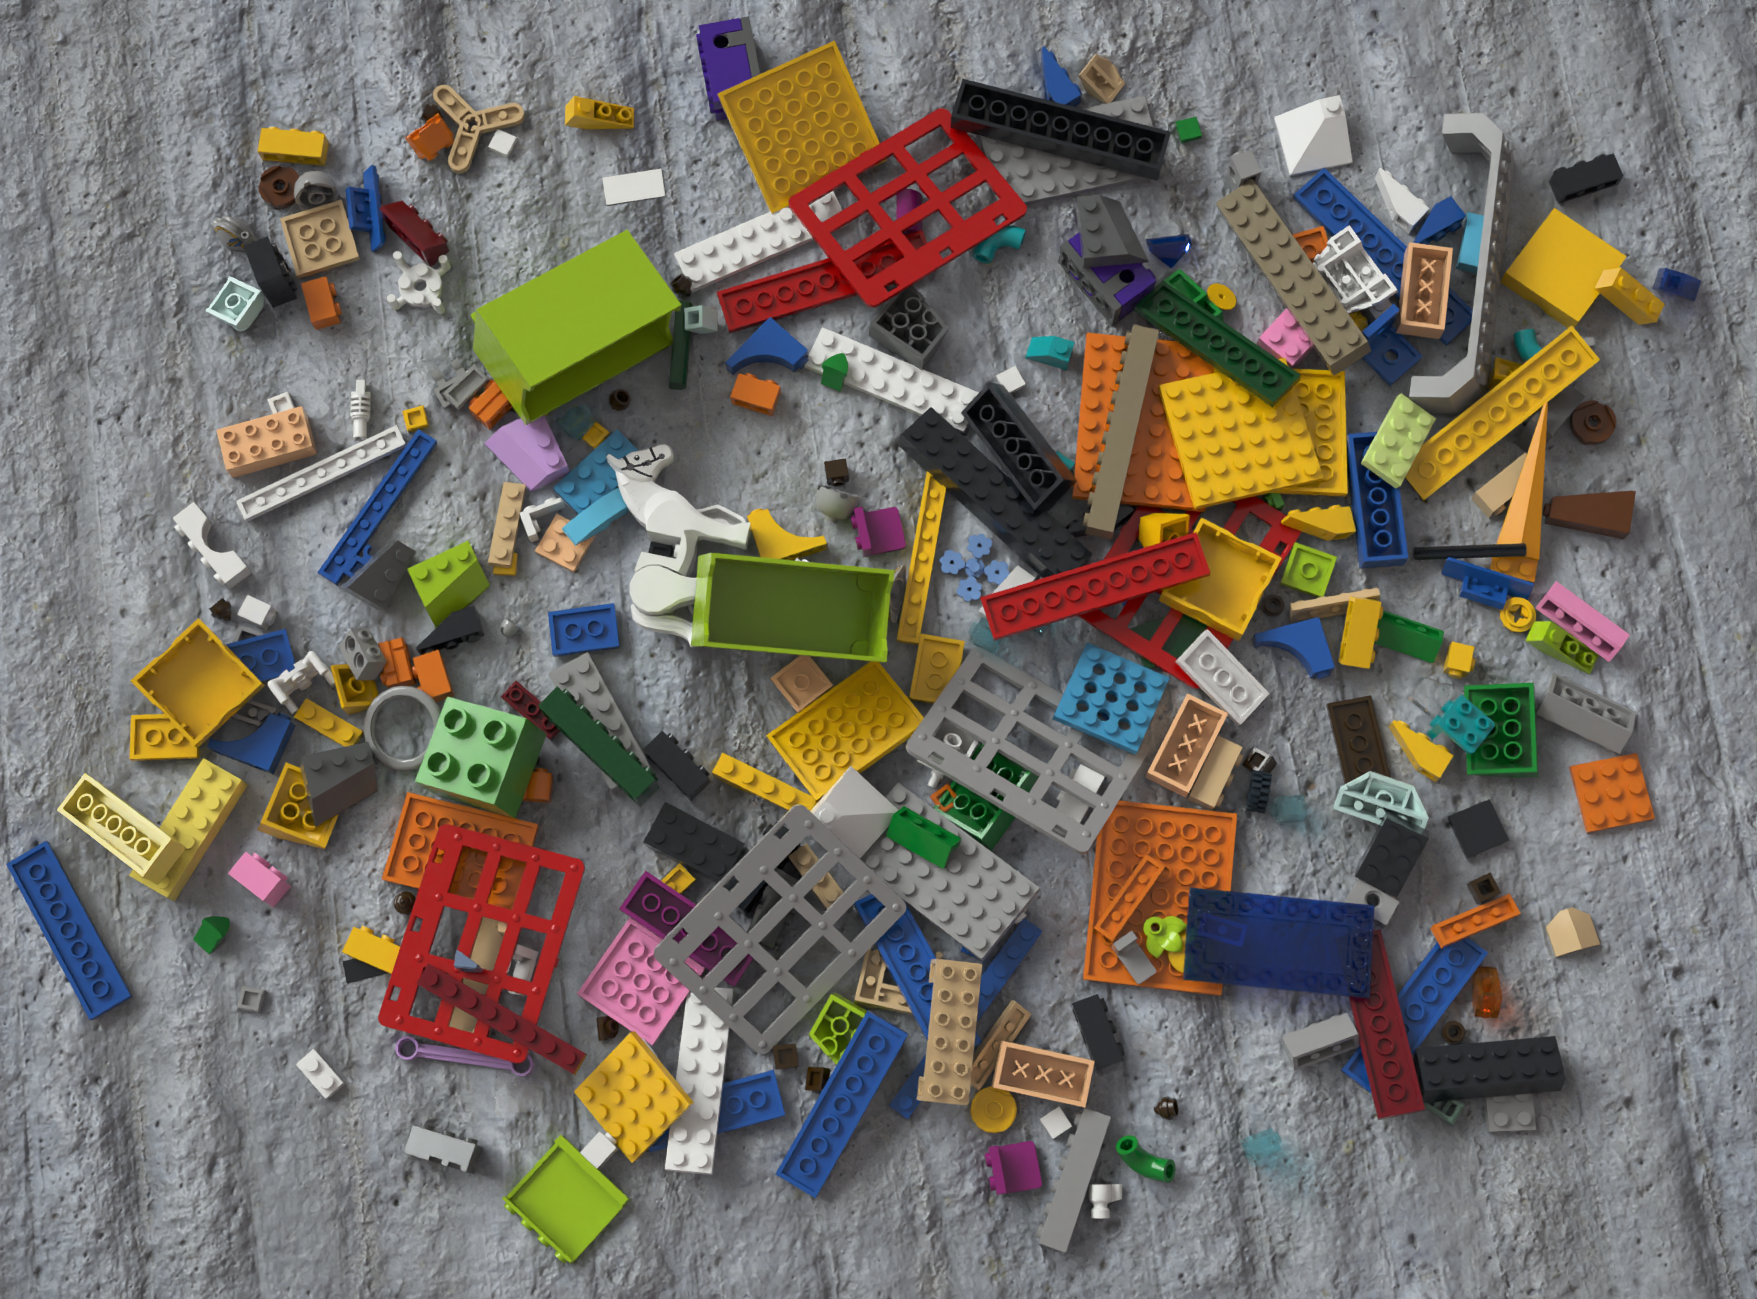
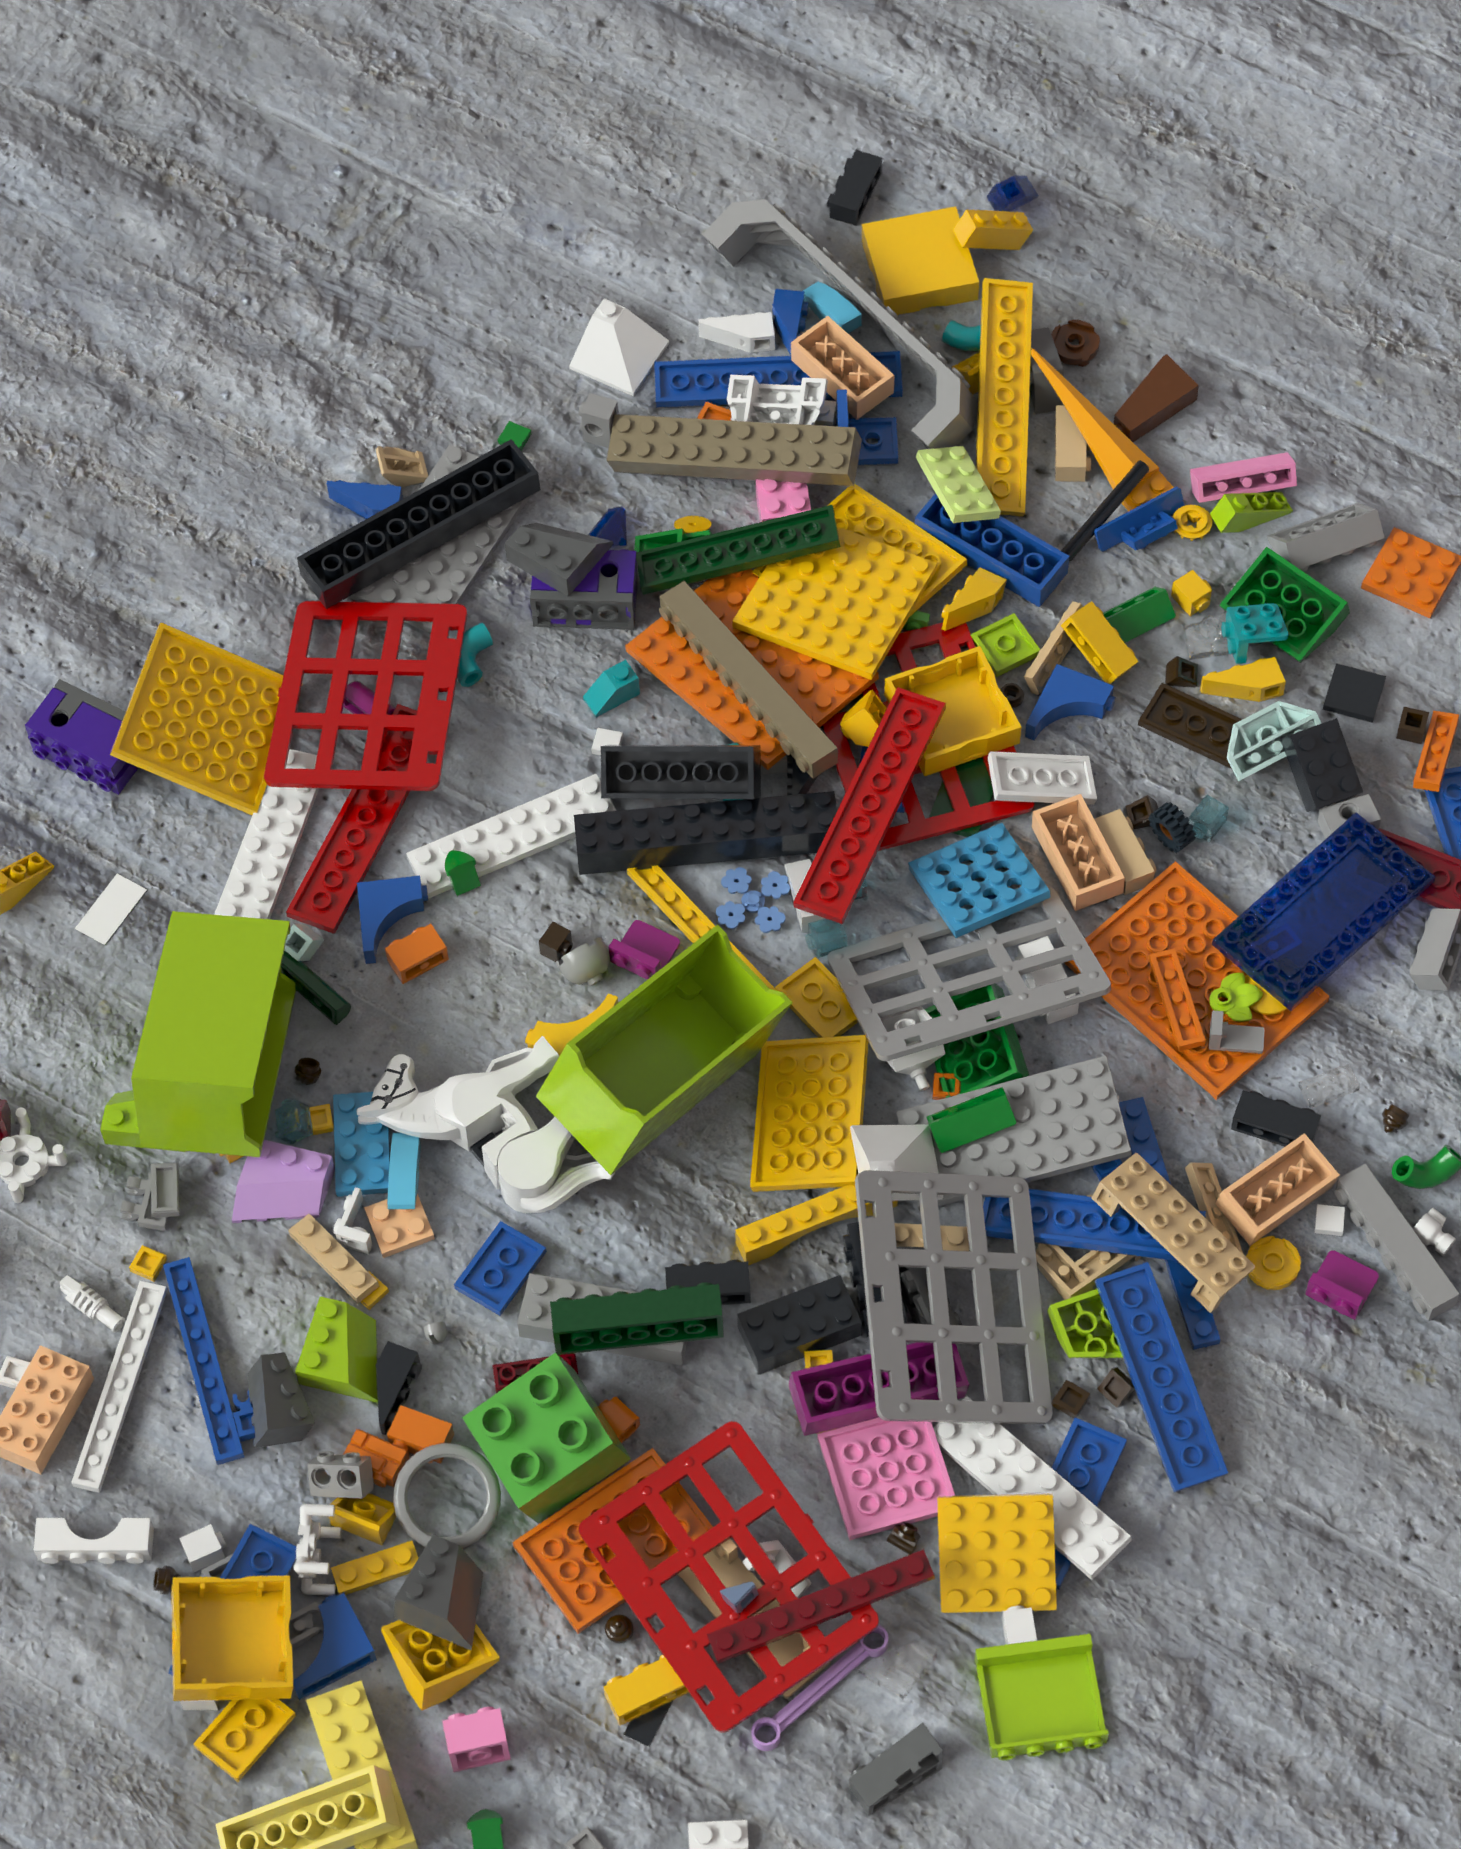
camera: 50 degrees left, 15 degrees down
orange brick [469,380,513,430] -> none
light nougat plate [770,656,833,713] -> none
dark grey wedge [869,285,949,370] -> none
none -> dark brown slope [1165,656,1198,688]

